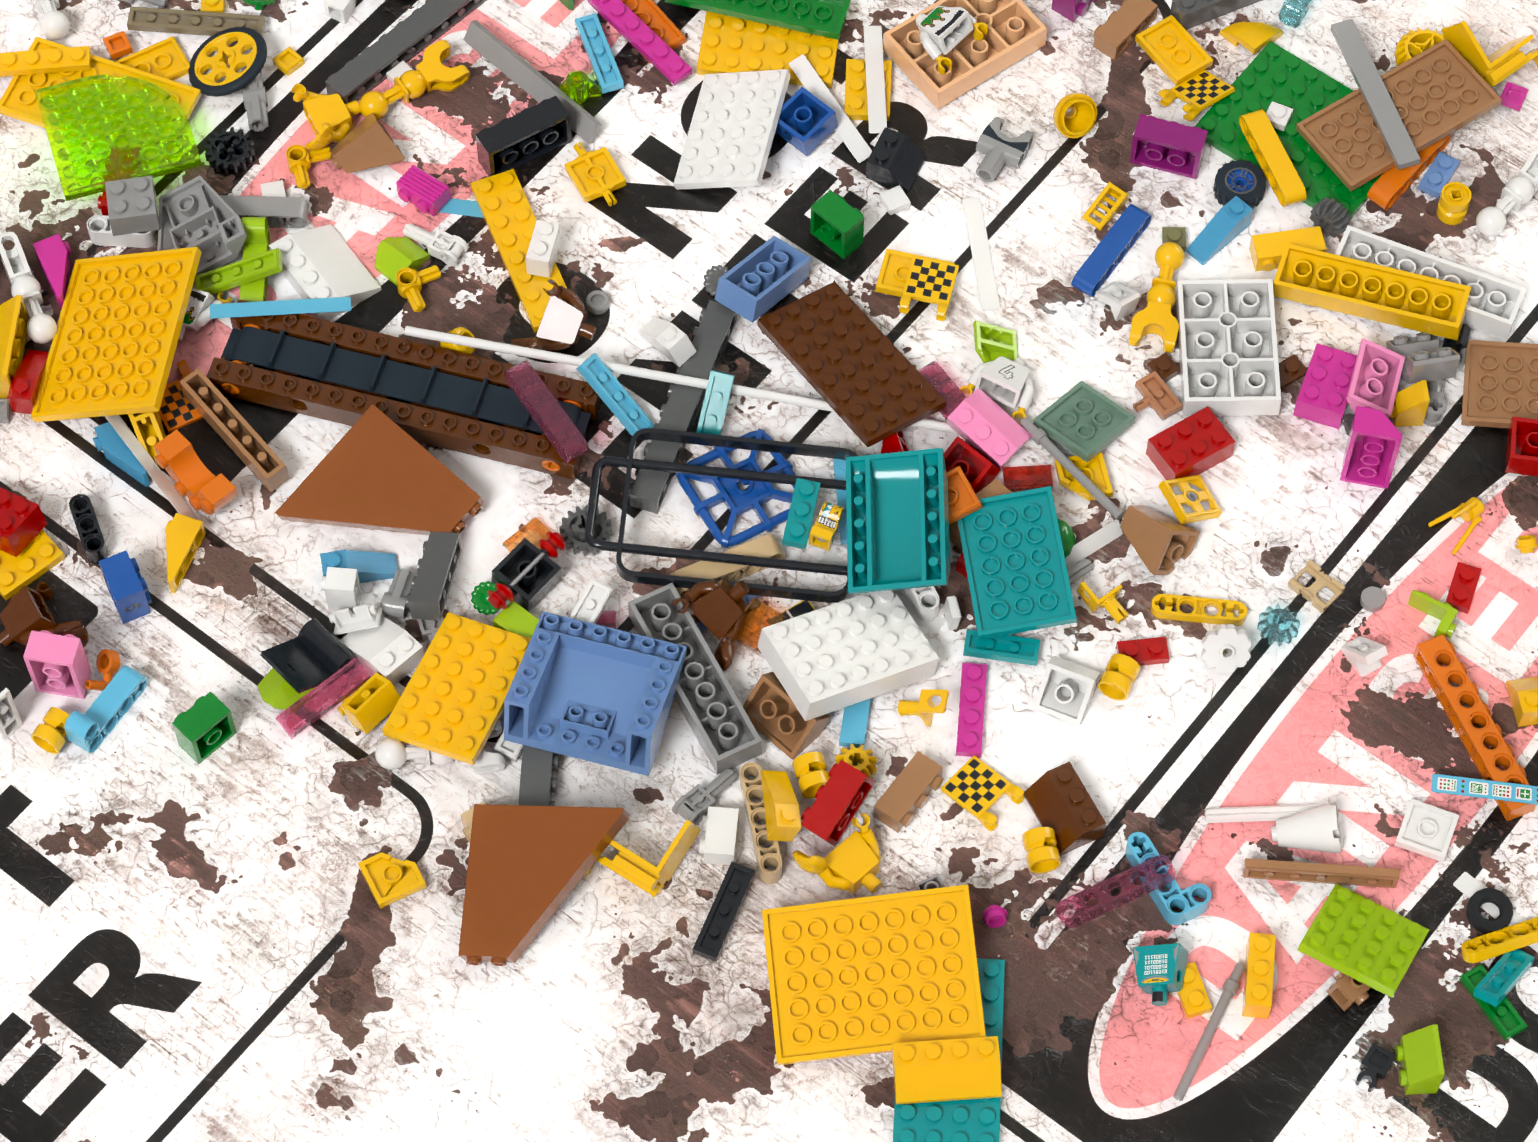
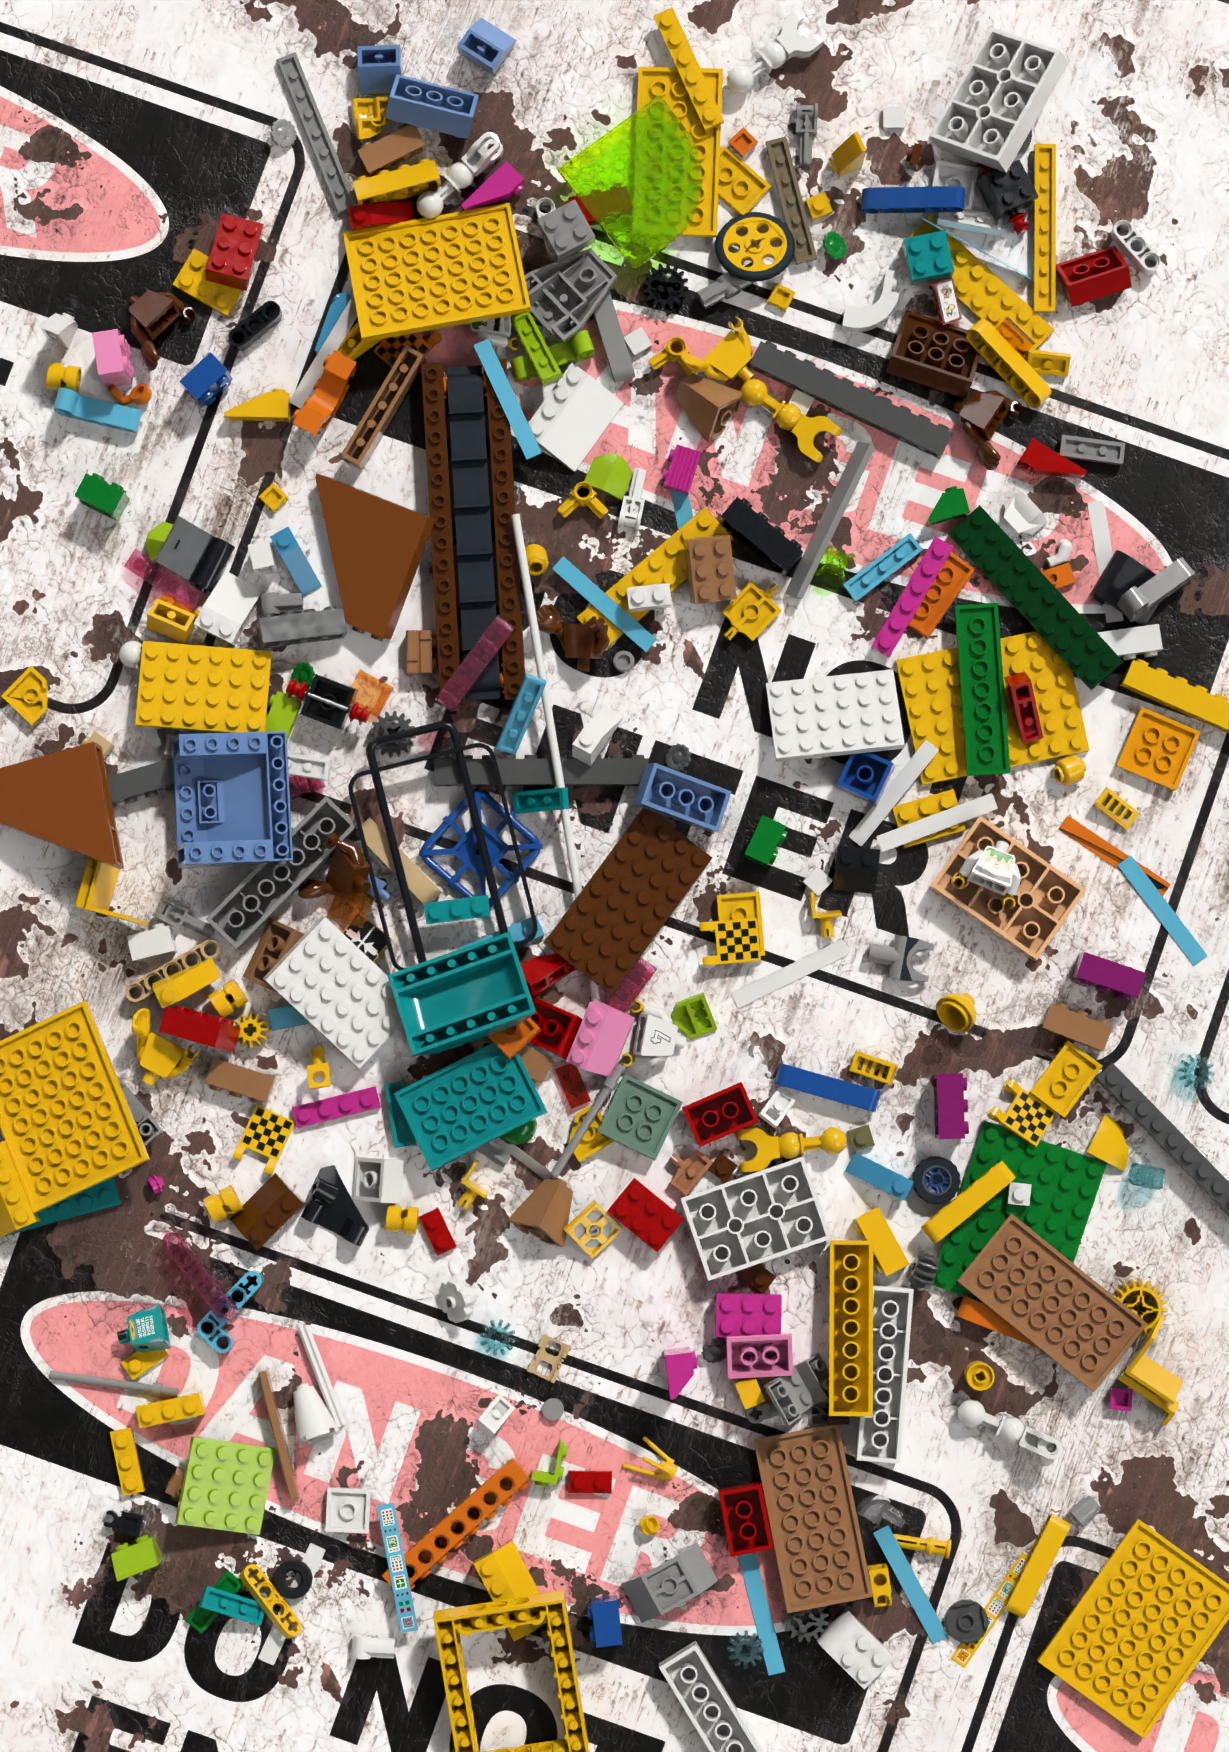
camera: 70 degrees right, 25 degrees up
white hinge [329,603,383,636] -> none
black plate [693,862,755,962] -> none
yellow leg [809,501,844,551] -> none
white tile [943,596,962,630] -> none
yellow beam [1150,594,1247,626] -> none
light grey tile [1331,19,1420,170] -> none
medium blue plate [1418,152,1460,199] -> none
none -> yellow plate [110,1427,145,1496]
none -> yellow tile [258,482,289,513]
none -> black panel [301,1165,369,1247]
none -> medium nougat brick [406,630,437,676]
none -> medium azure sticker [552,556,657,652]
none -> red brick [682,1082,759,1147]
none -> medium nougat brick [683,534,737,604]
none -> yellow bracket [810,891,842,938]

